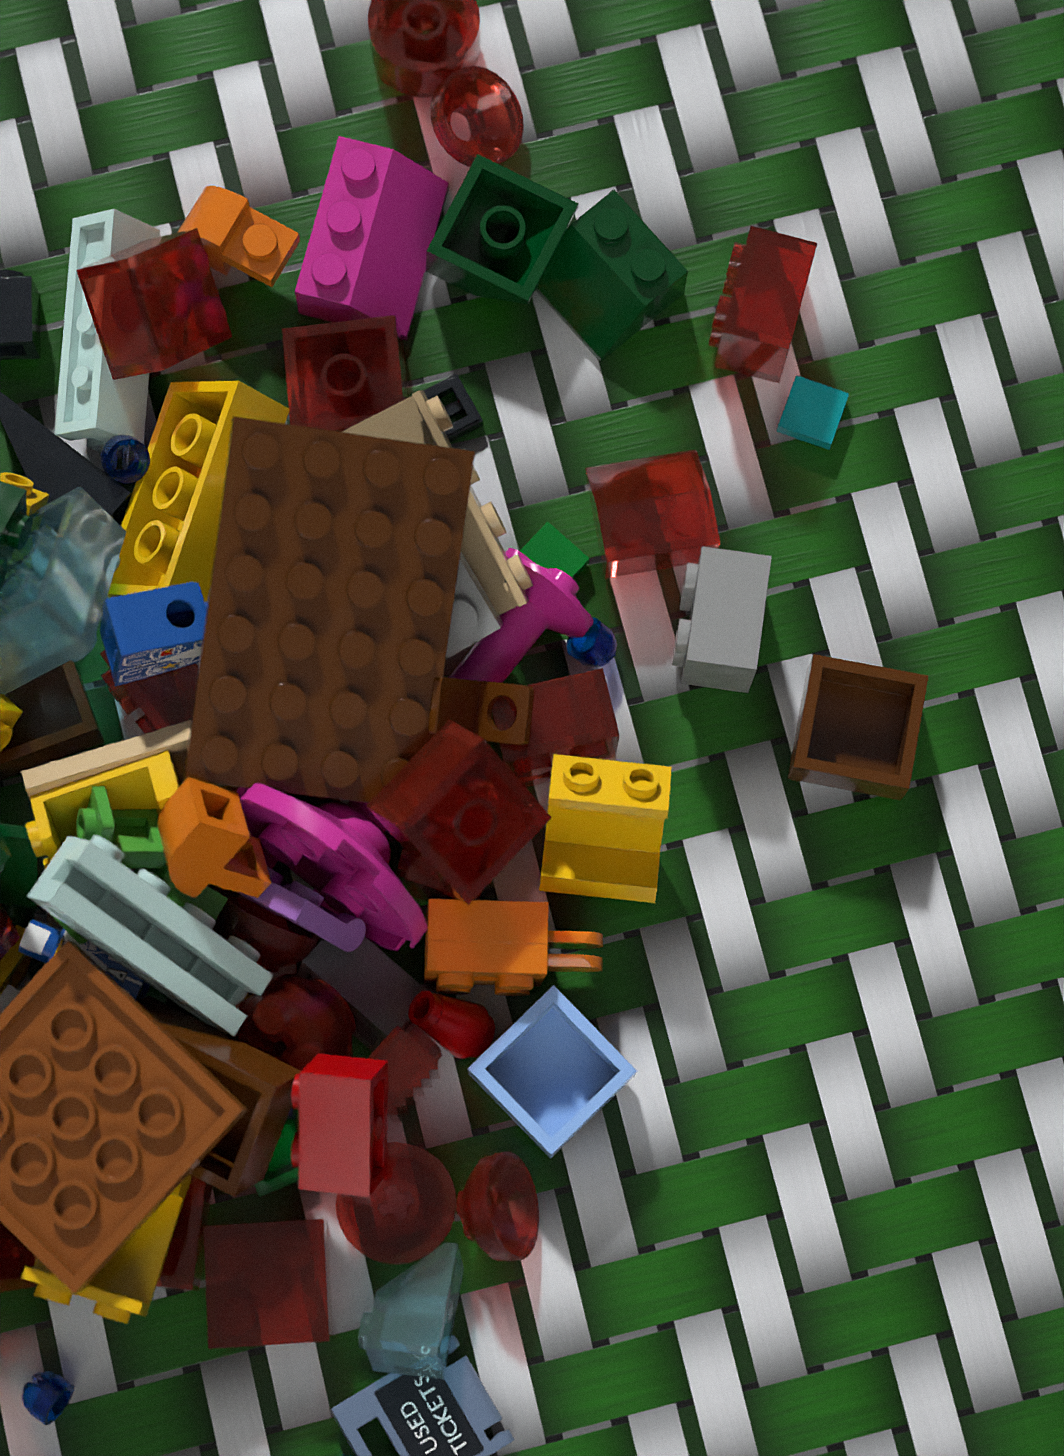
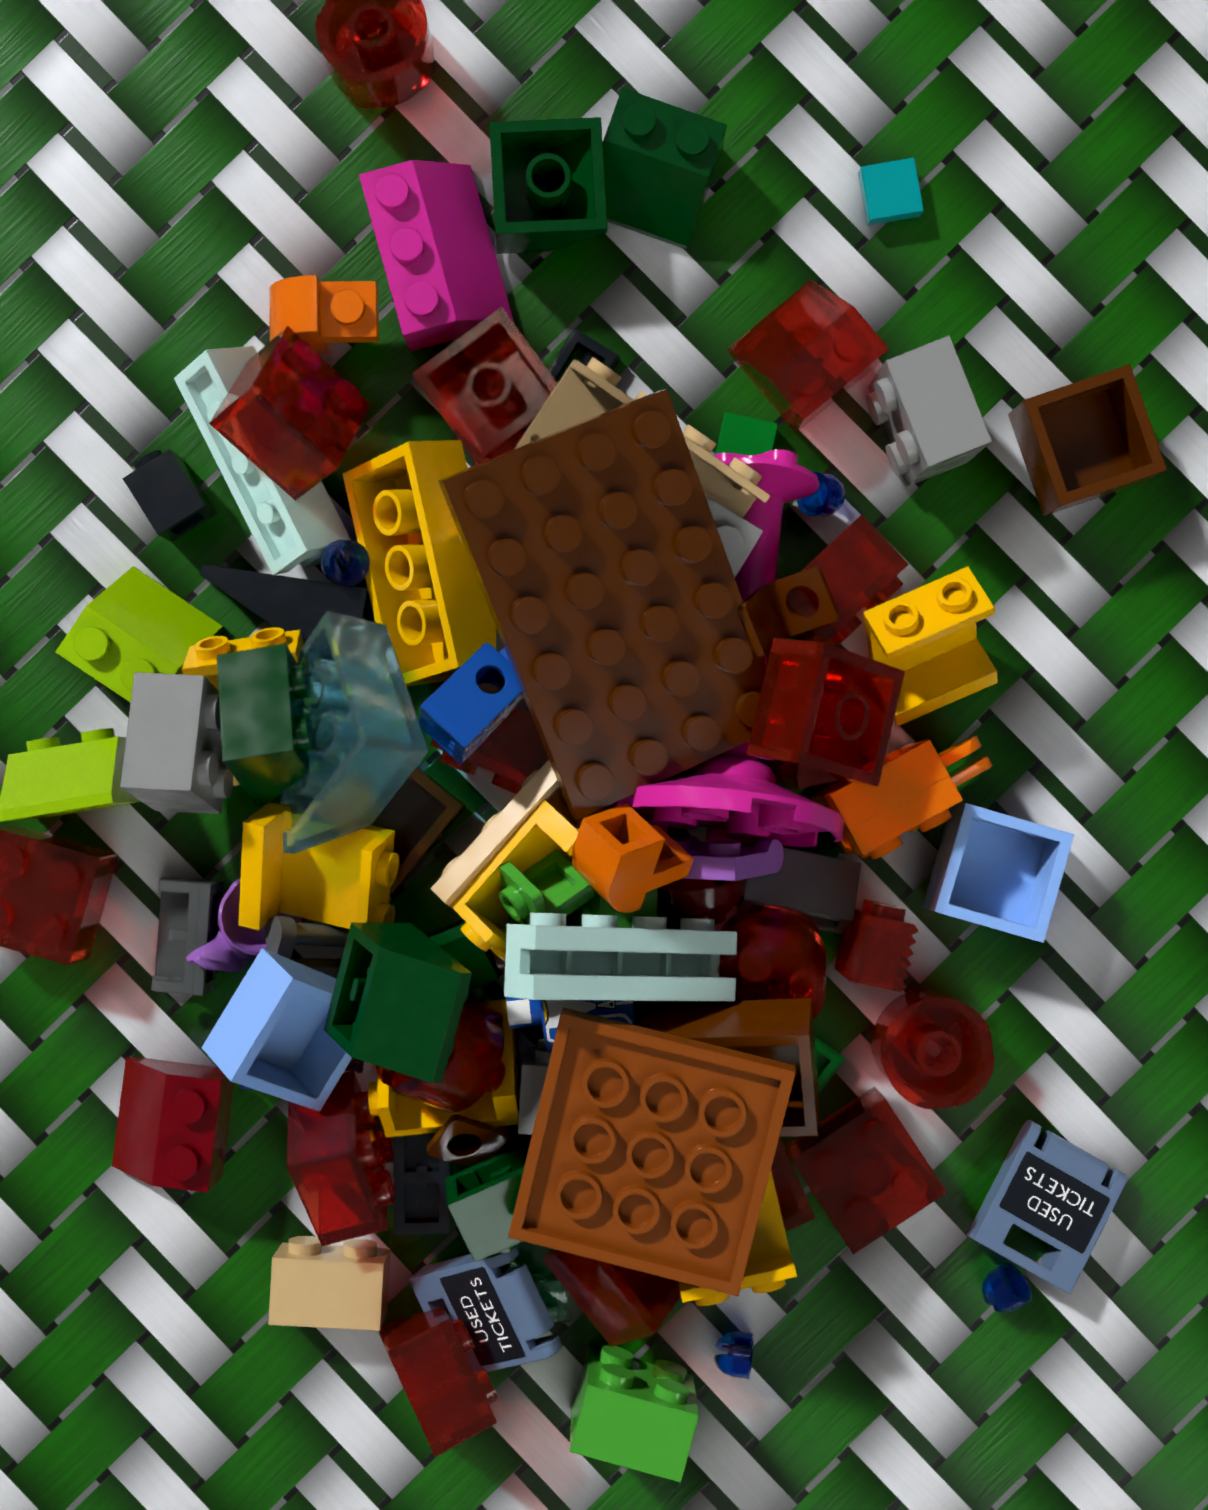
camera: 30 degrees left, 10 degrees up
red brick [291,1054,388,1197] -> none
clear light blue slope [359,1242,464,1379] -> none
red cone [409,991,495,1058] -> none
clear red piece [430,65,524,167] -> none
clear red piece [457,1152,539,1262] -> none
clear red piece [708,226,817,383] -> none

